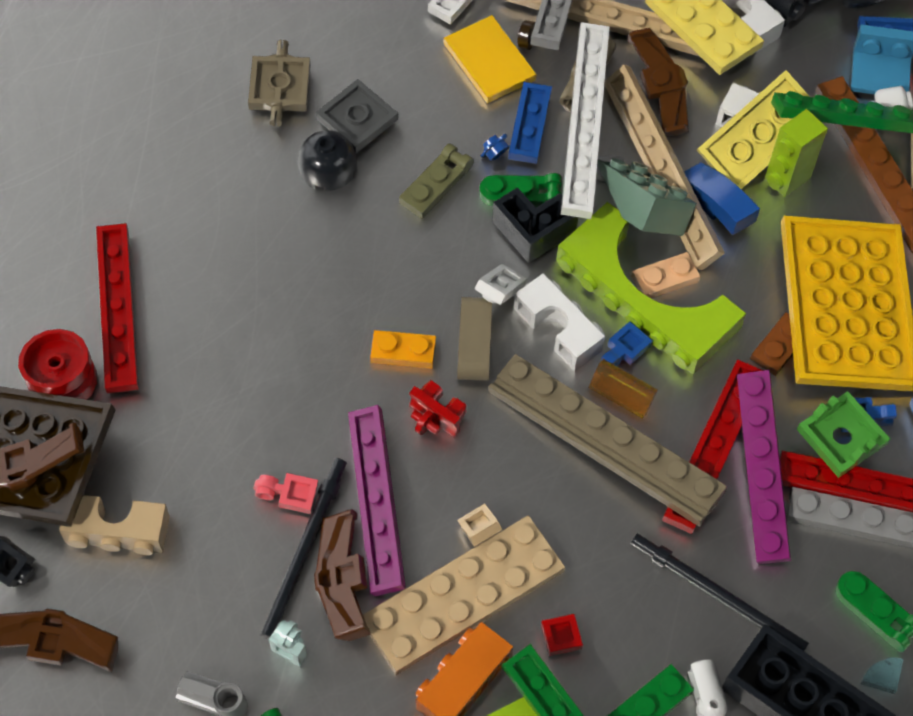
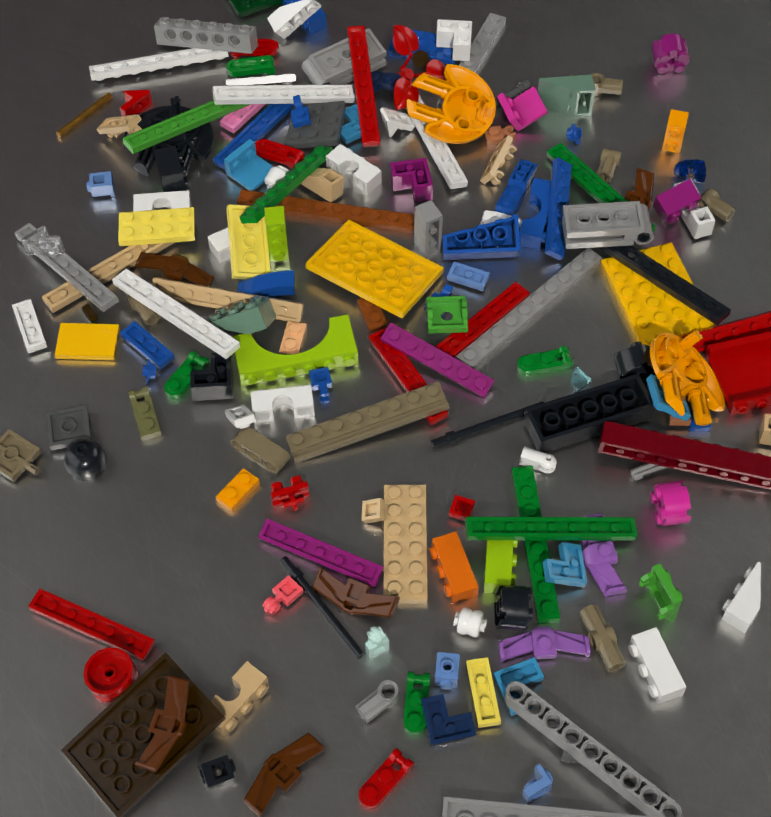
camera: 55 degrees left, 5 degrees down
clear orange tile [588,359,658,419] -> none

